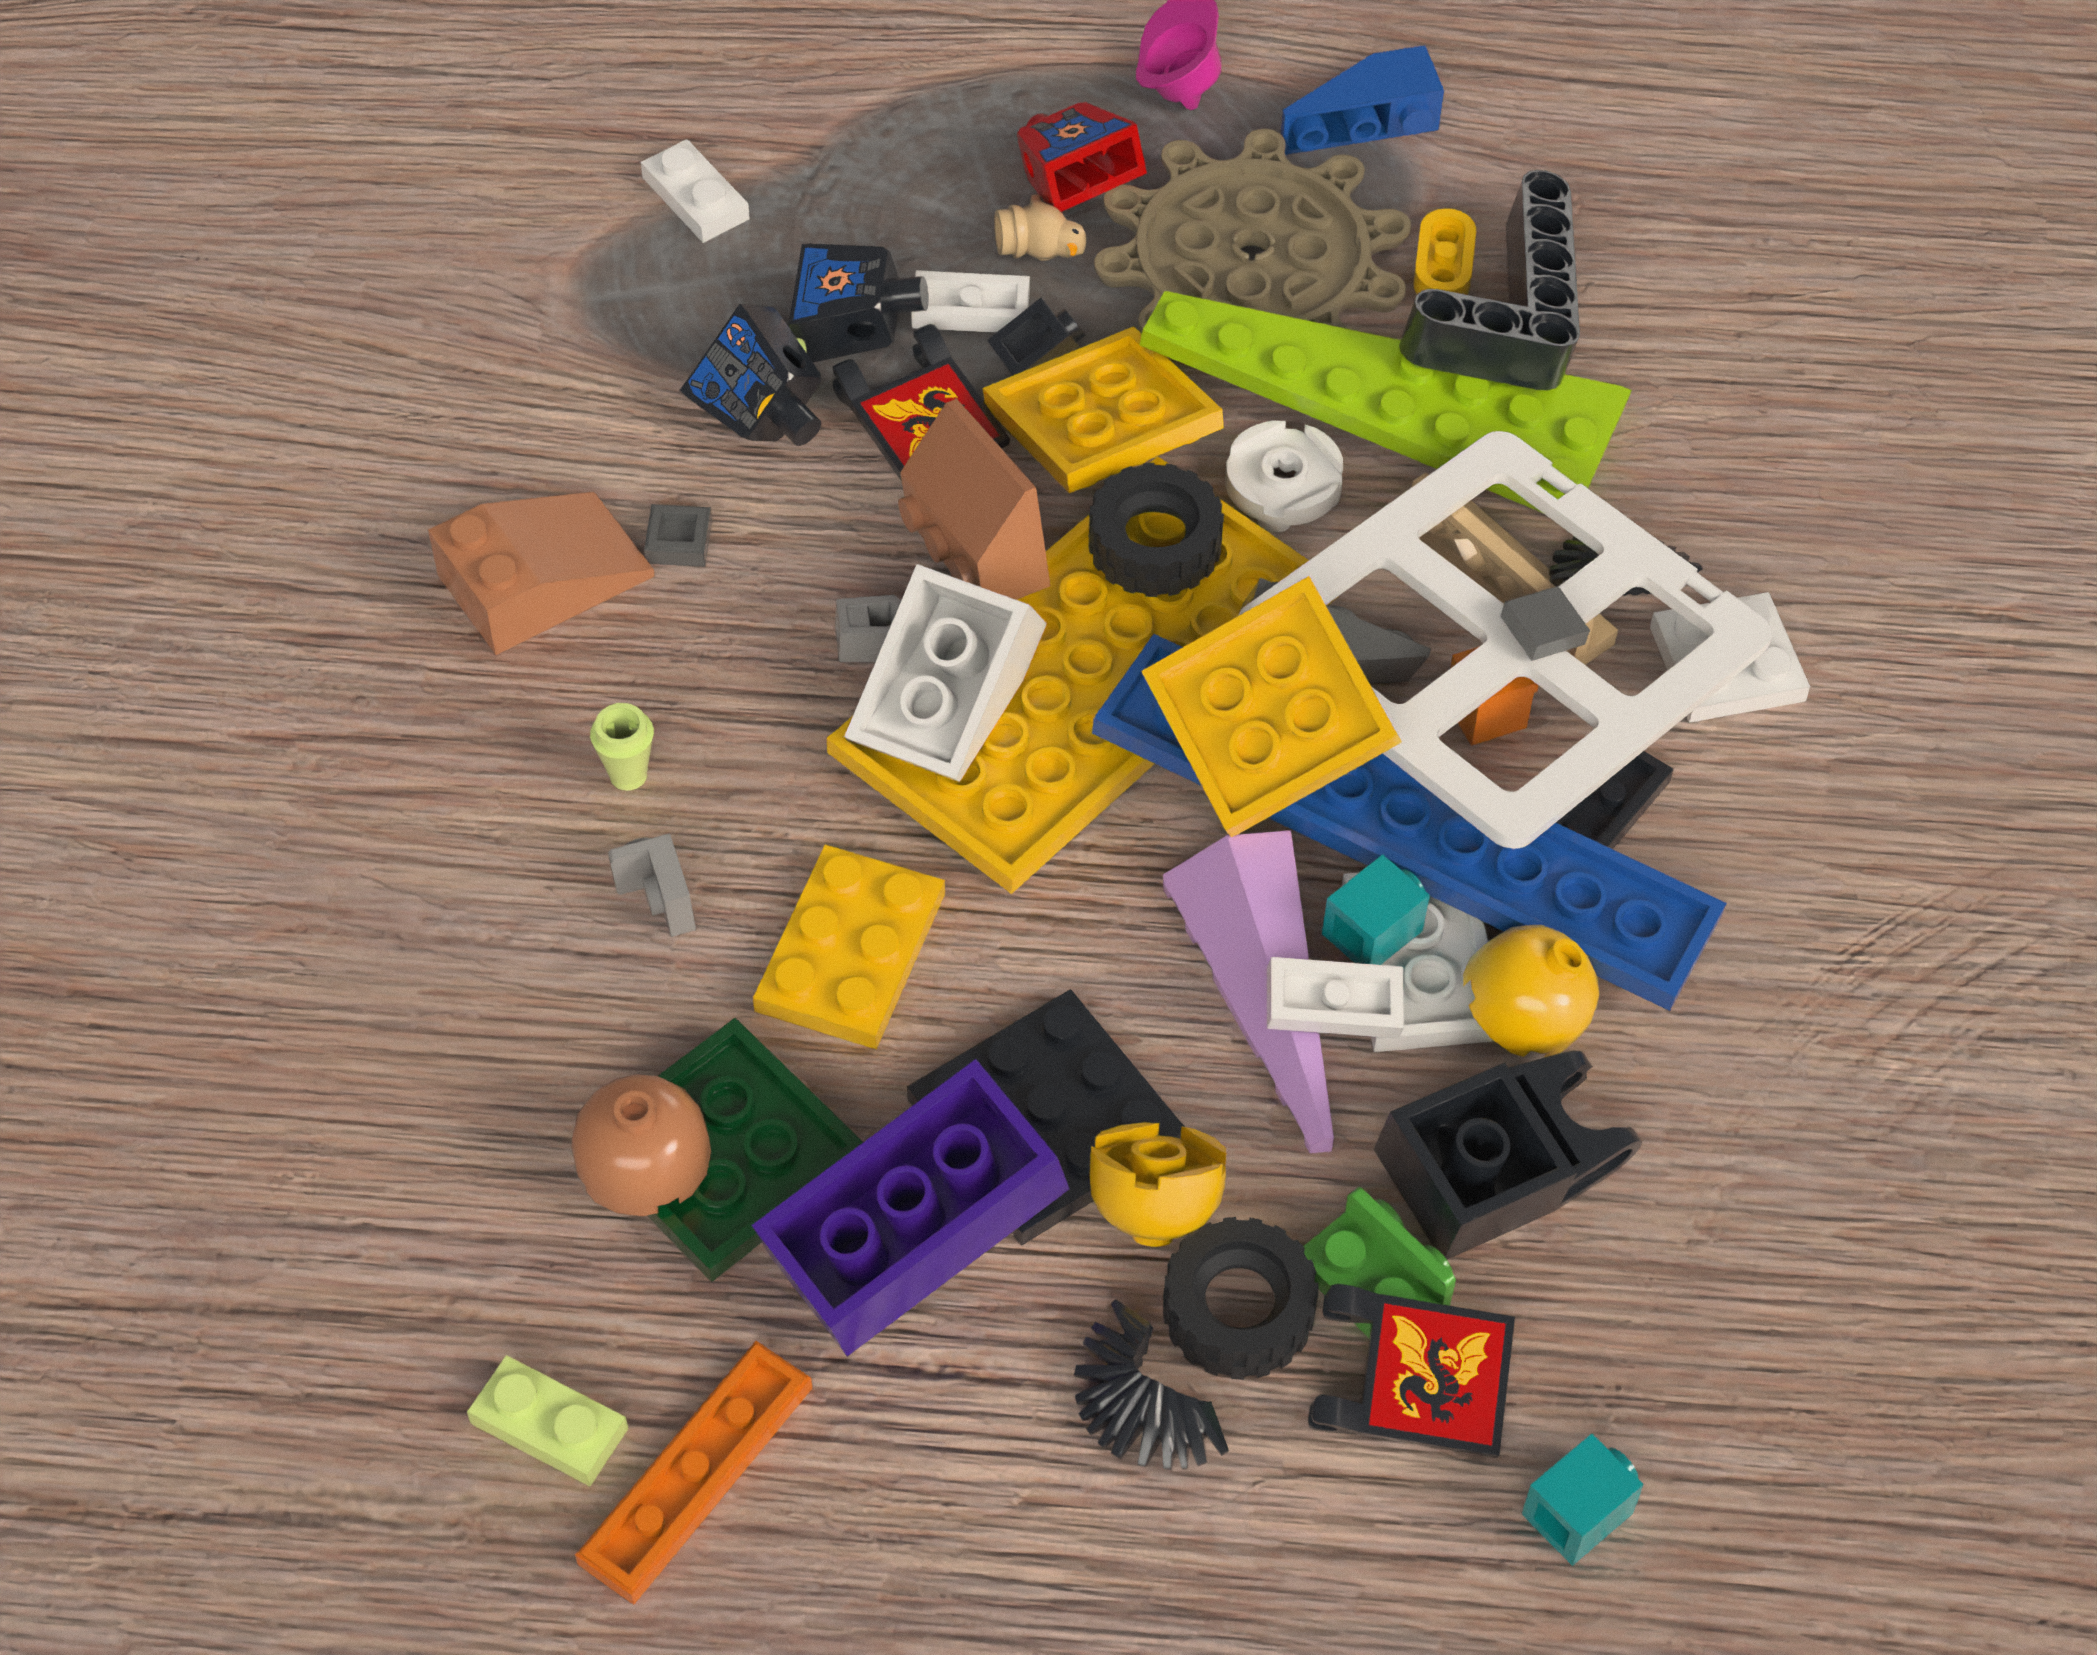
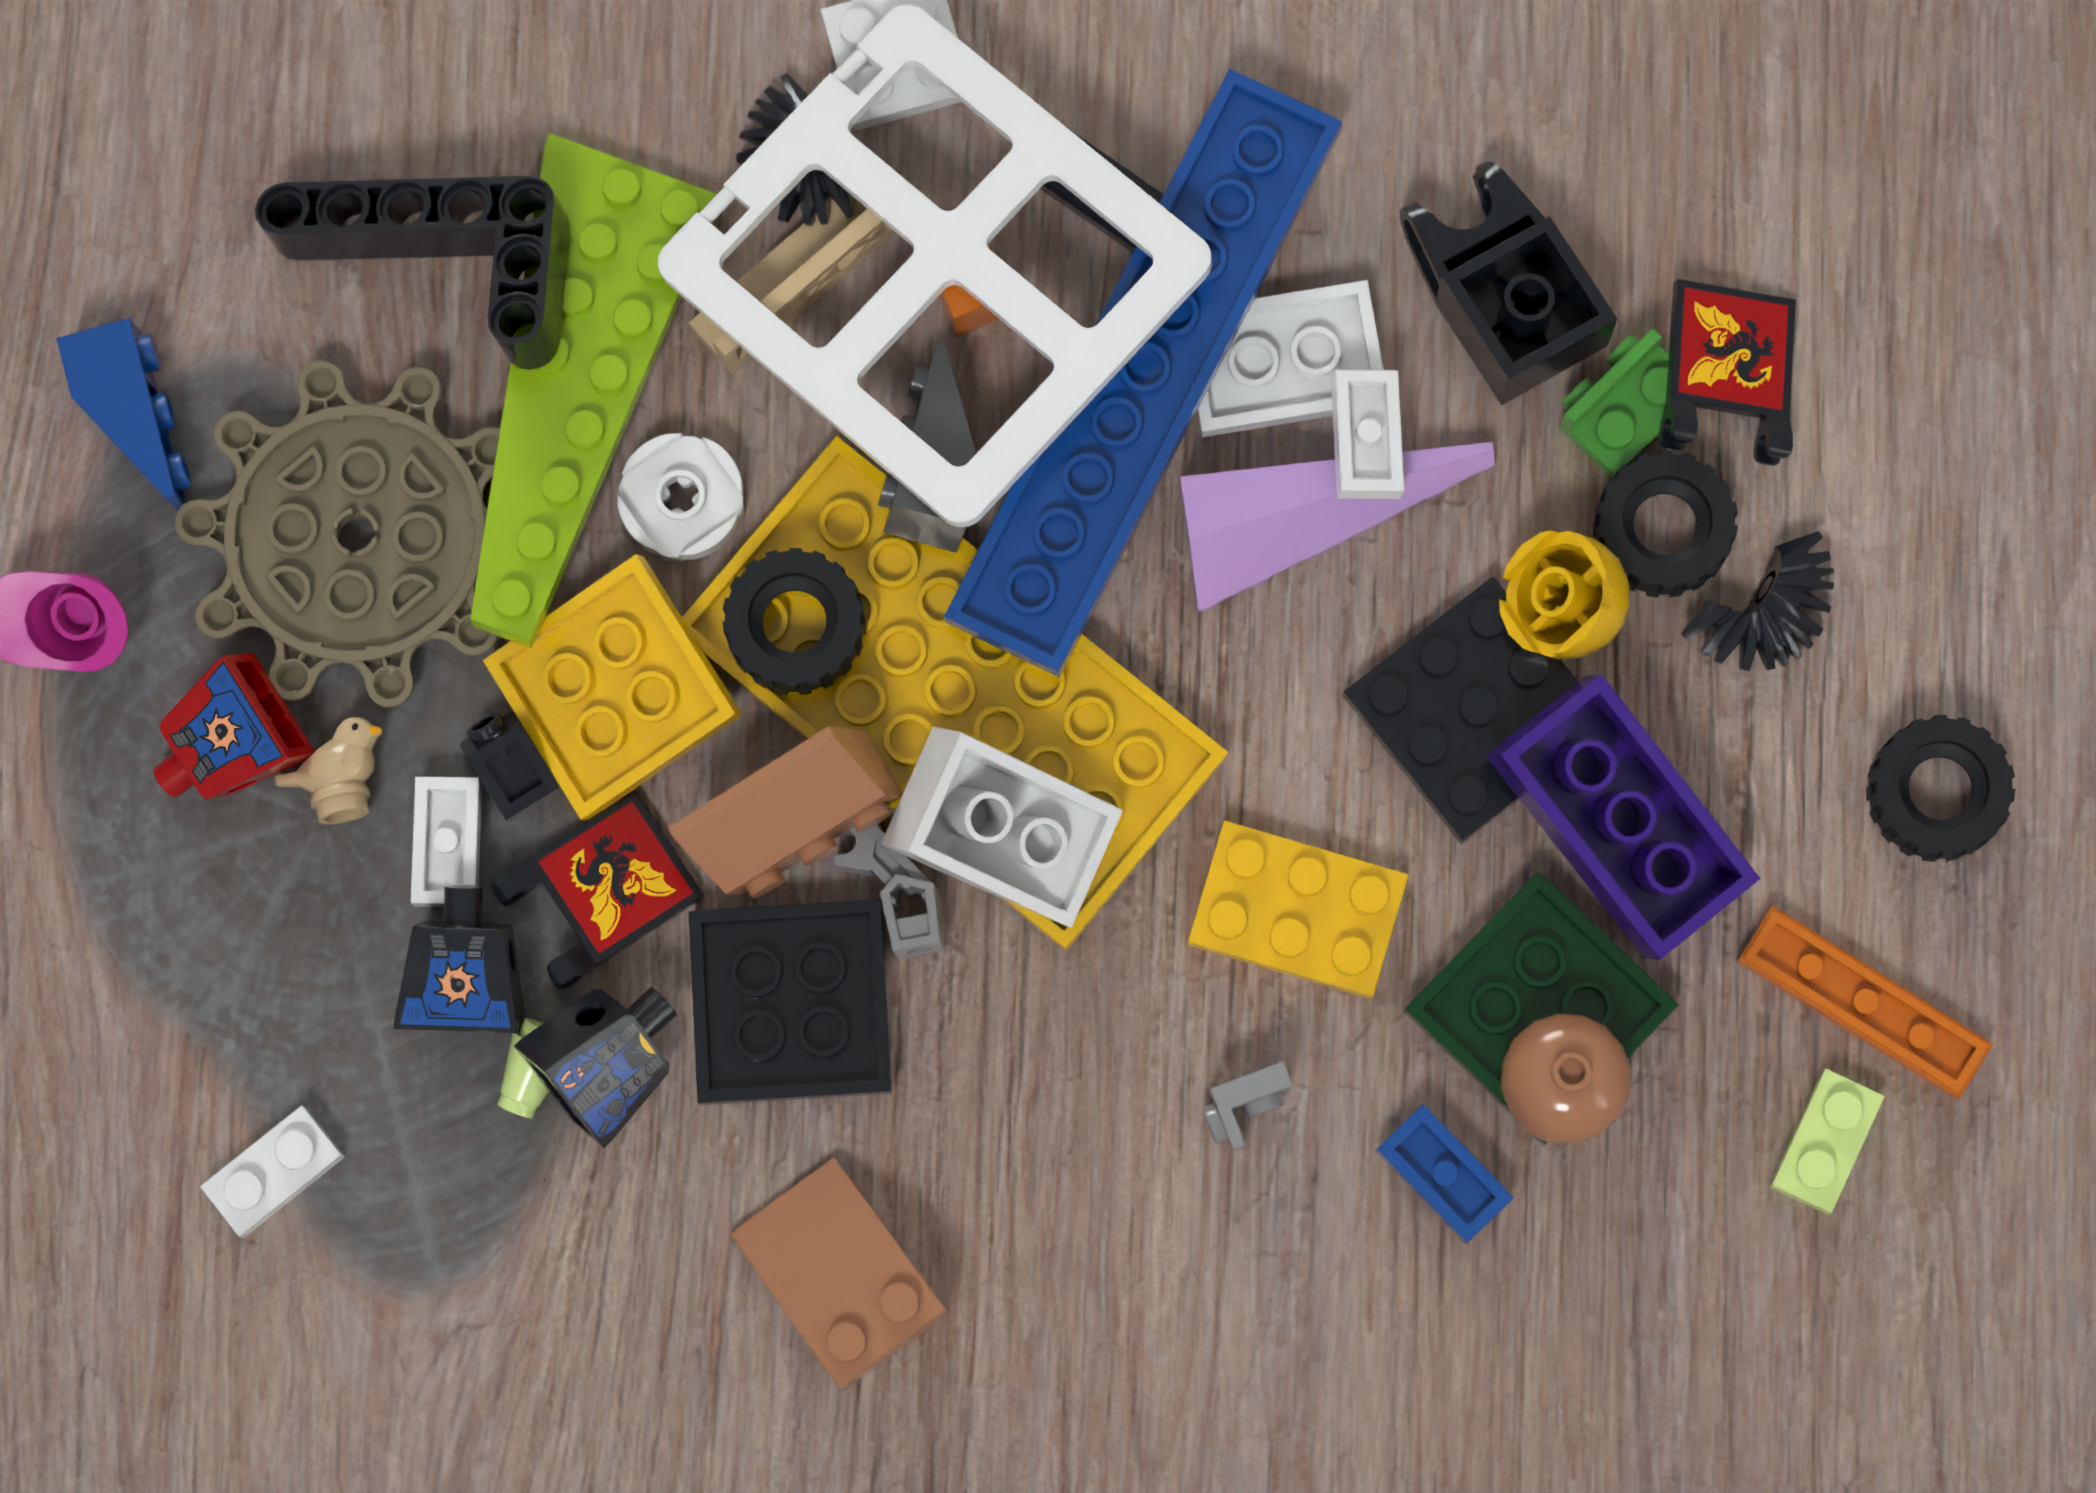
camera: 85 degrees left, 25 degrees up
yellowish green cone [590,703,654,791] -> none
dark grey tile [644,504,712,567] -> none
yellow plate [1141,576,1402,837] -> none
teal brick [1322,854,1430,965] -> none
yellow plate [1413,208,1477,295] -> none
yellow cylinder [1463,925,1599,1058] -> none
dark grey tile [1500,586,1590,661] -> none
teal brick [1522,1433,1644,1566] -> none
none -> black plate [688,899,892,1105]
none -> blue plate [1376,1104,1514,1244]
none -> black tyre [1866,715,2016,862]

